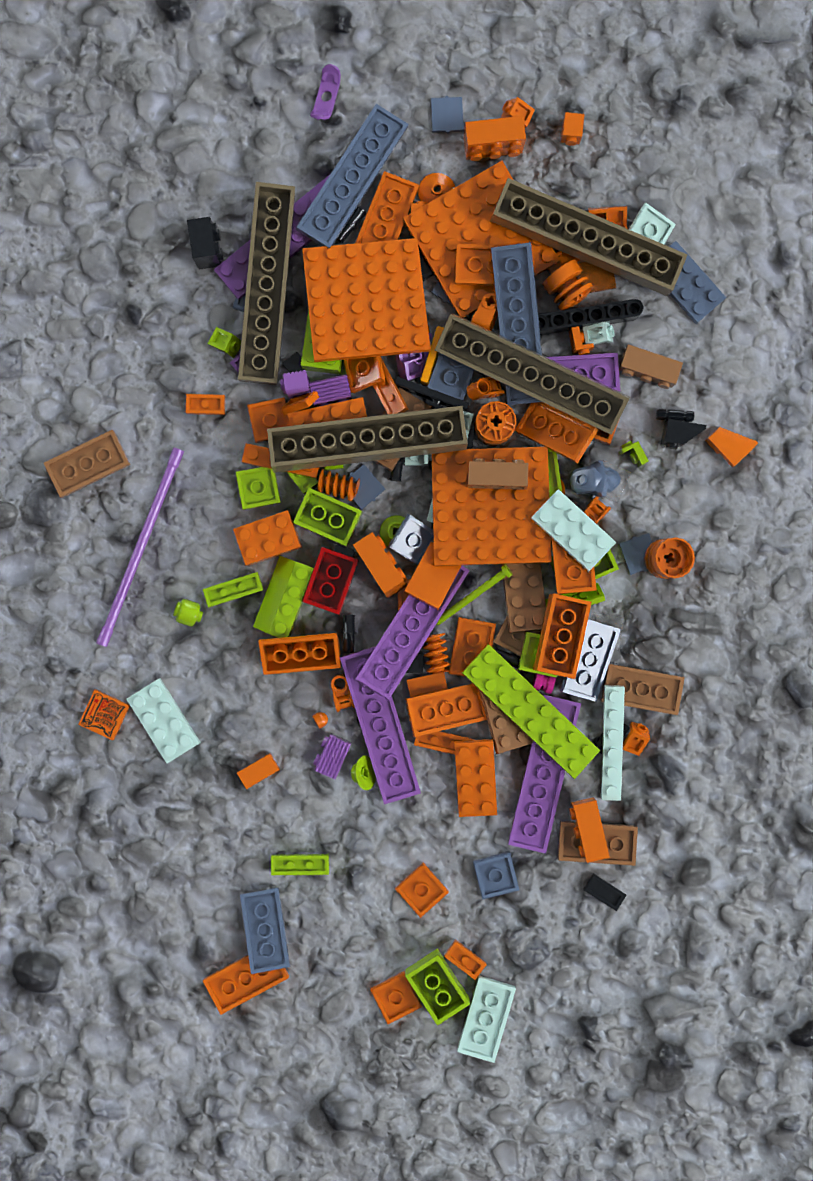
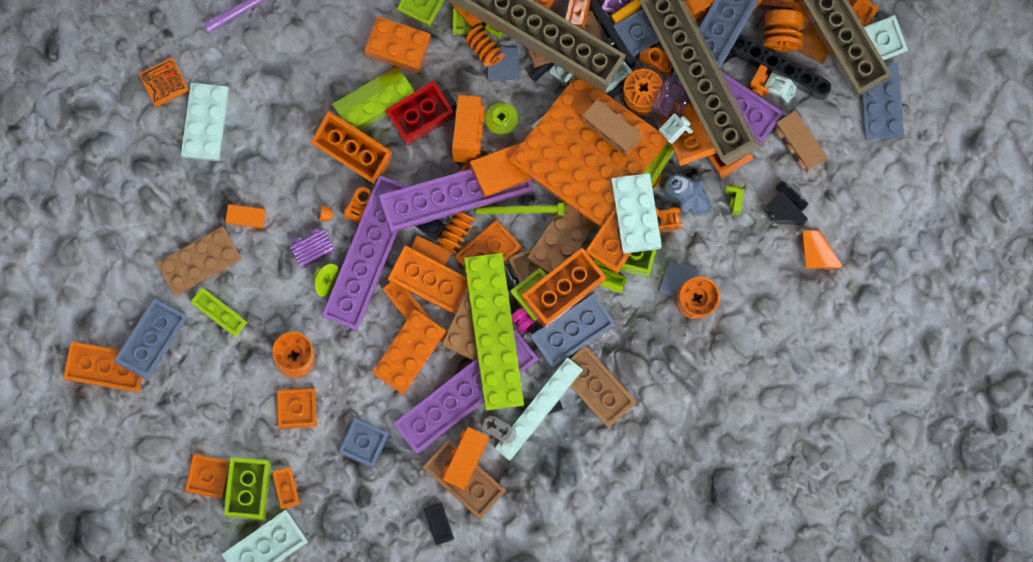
camera: 40 degrees right, 10 degrees down
lime head [173,599,203,627] -> none
lime plate [203,572,264,607] -> none
lime brick [293,488,363,547] -> none
black axle [341,615,357,653] -> none
sand blue tile [388,514,434,566] -> none
orange bracket [623,722,650,756] -> none
none -> medium nougat plate [157,226,242,297]
none -> orange wheel [272,332,315,379]
none -> light grey beam [483,416,516,444]
none -> clear purple plate [651,76,690,119]
none -> light aqua bracket [659,113,693,144]

